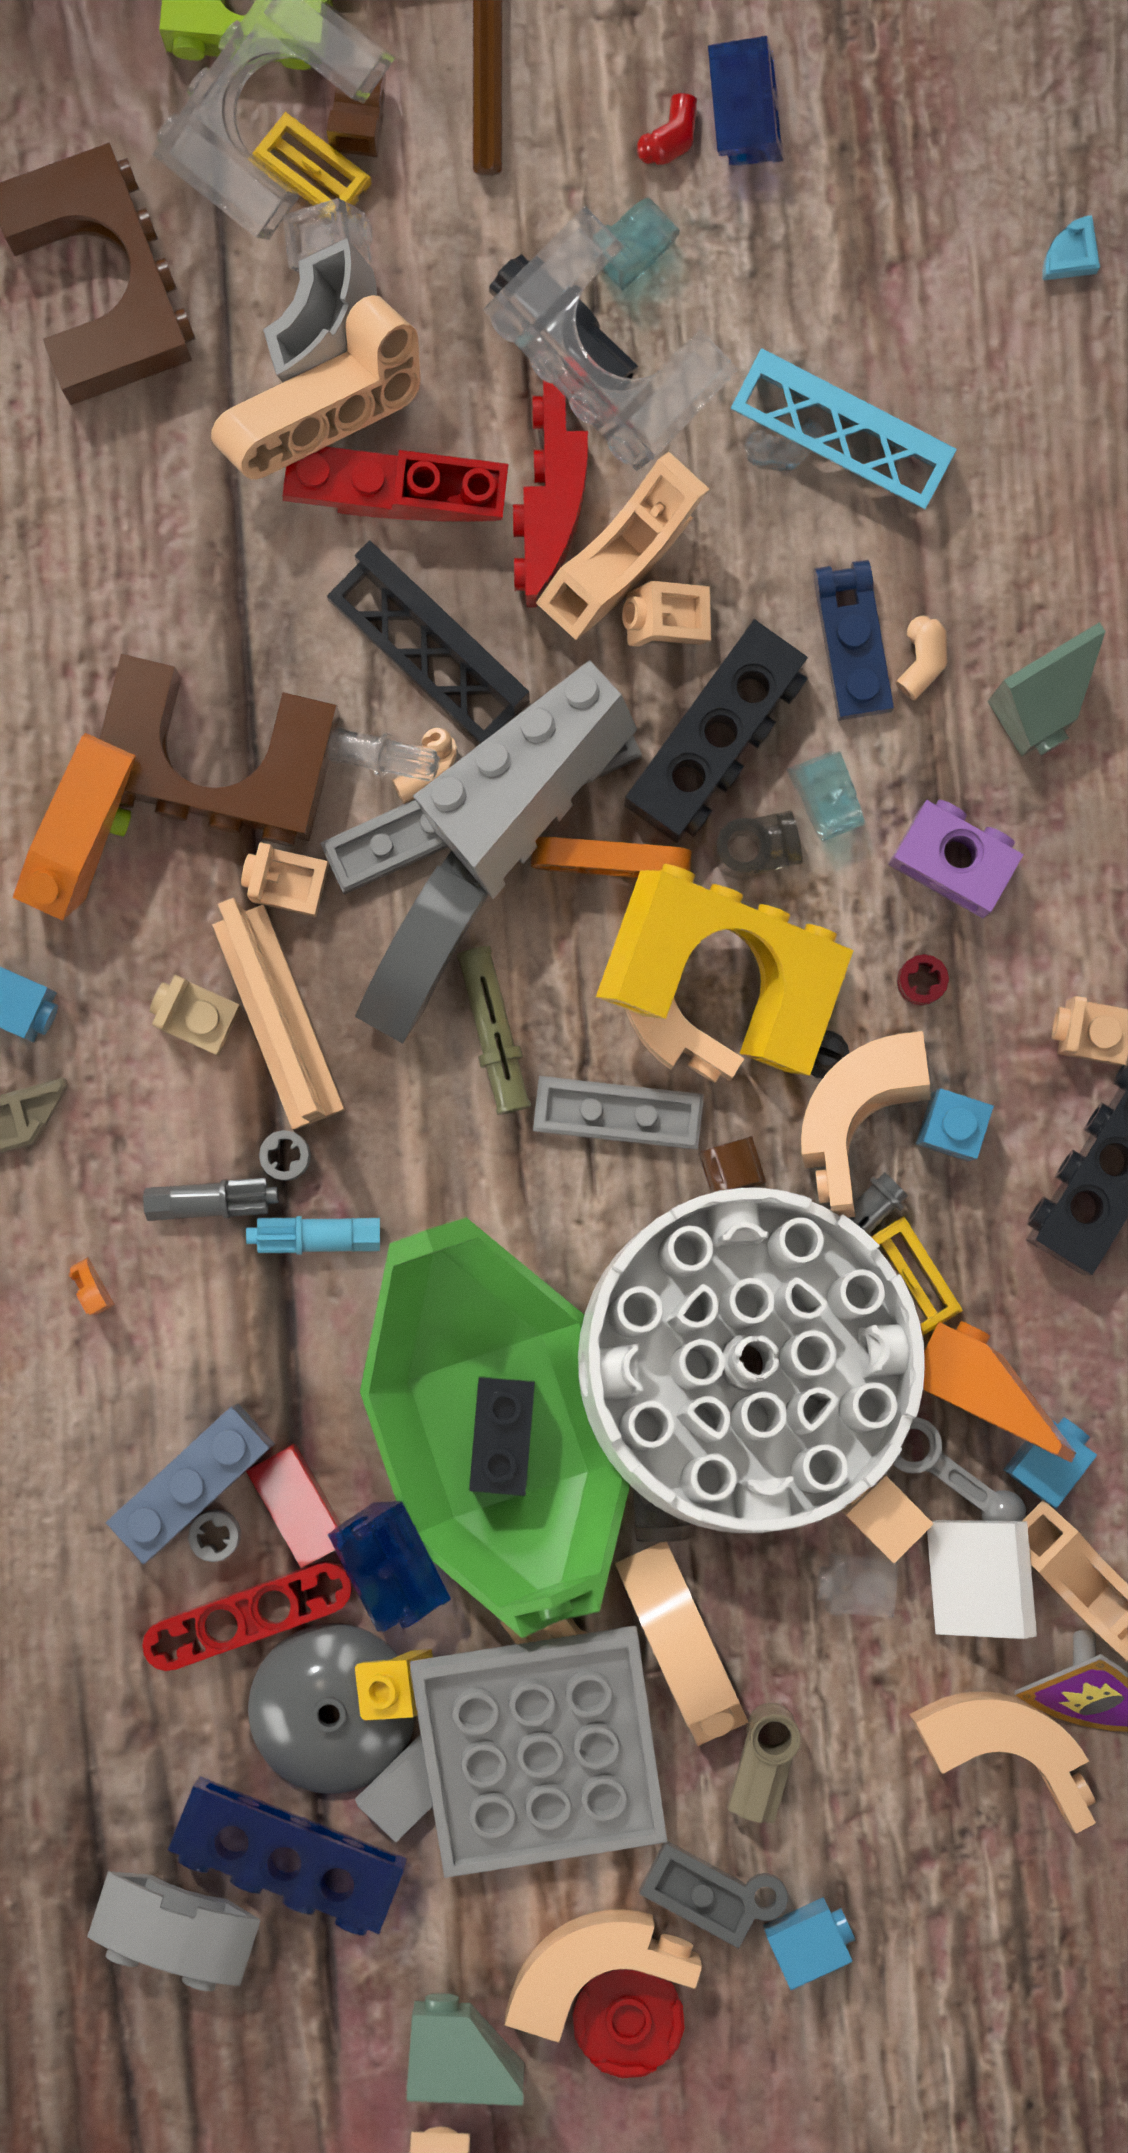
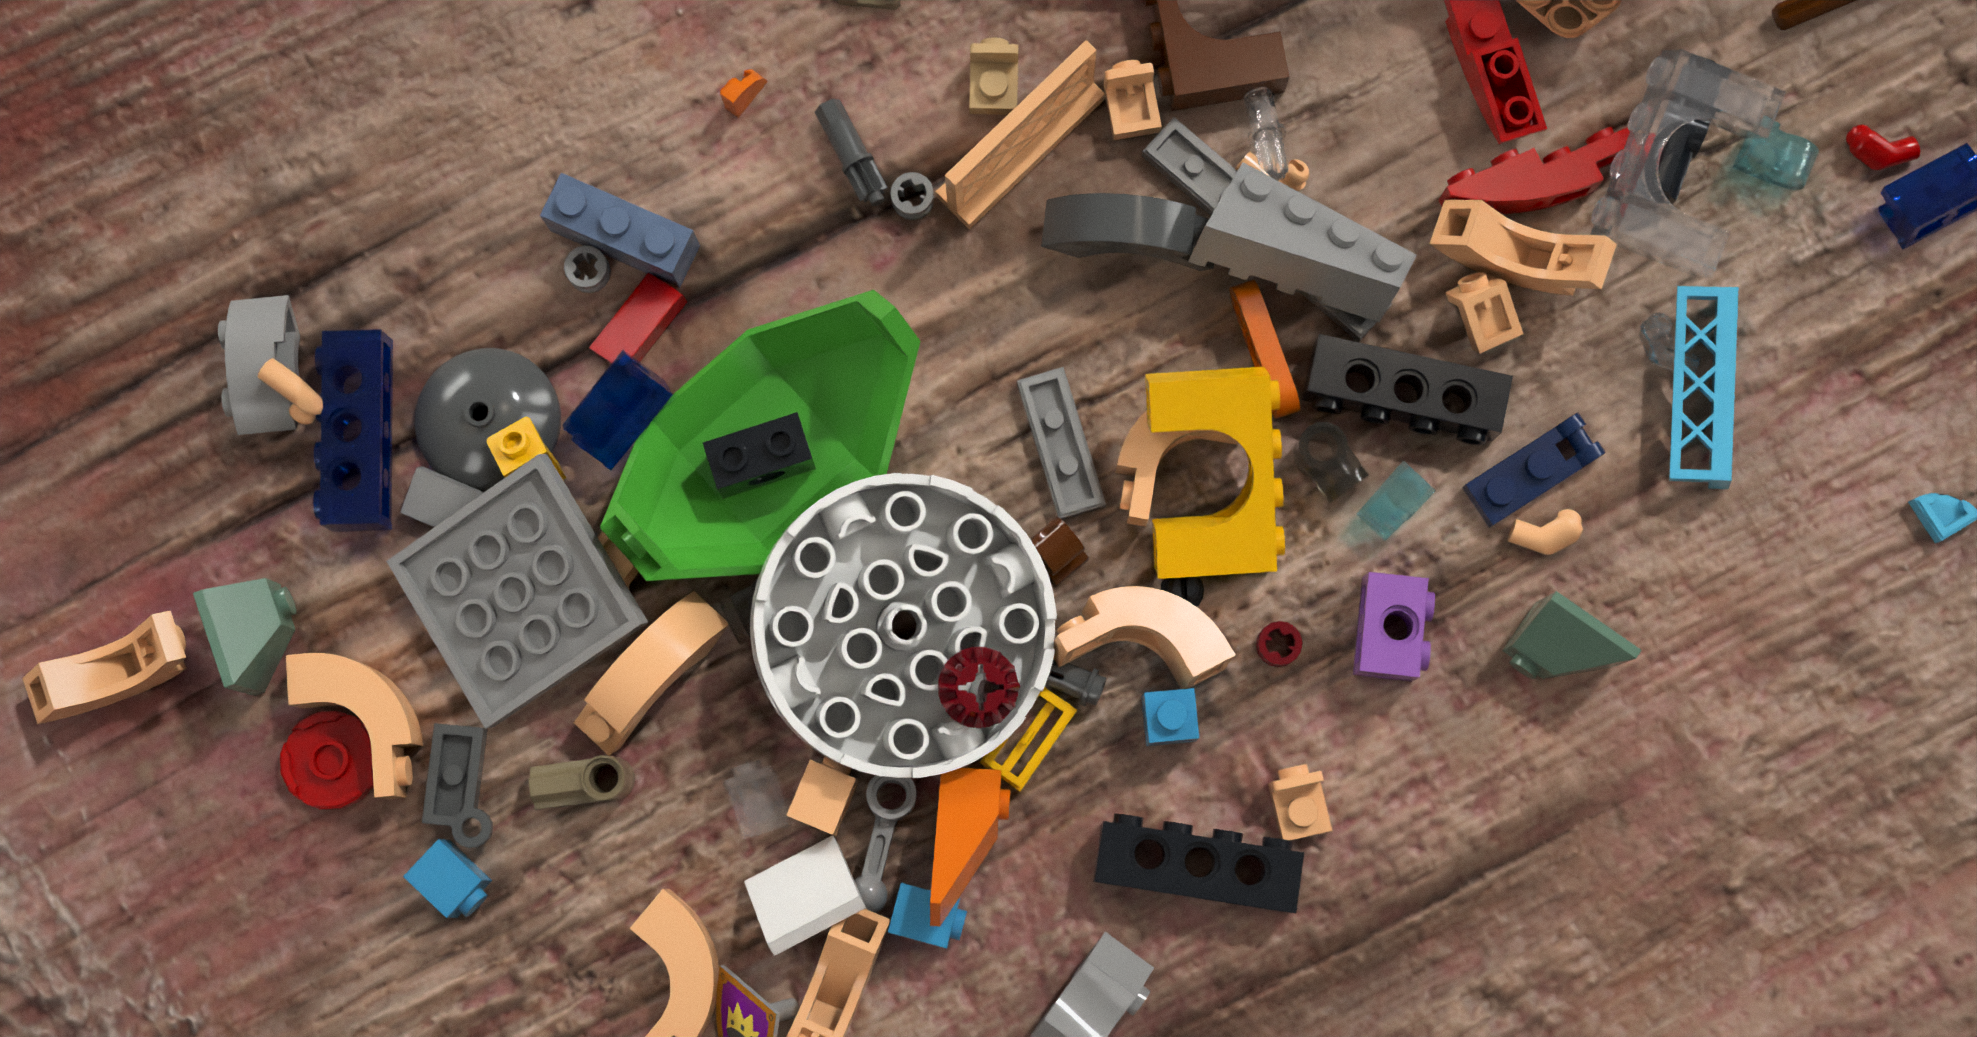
camera: 75 degrees right, 5 degrees down
red beam [142,1560,353,1671] -> none
medium azure piece [246,1216,380,1255] -> none
black fence [327,540,530,744] -> none
olive pin [457,946,531,1115] -> none
none -> light nougat arm [257,358,323,425]
none -> dark red gear [938,646,1020,728]

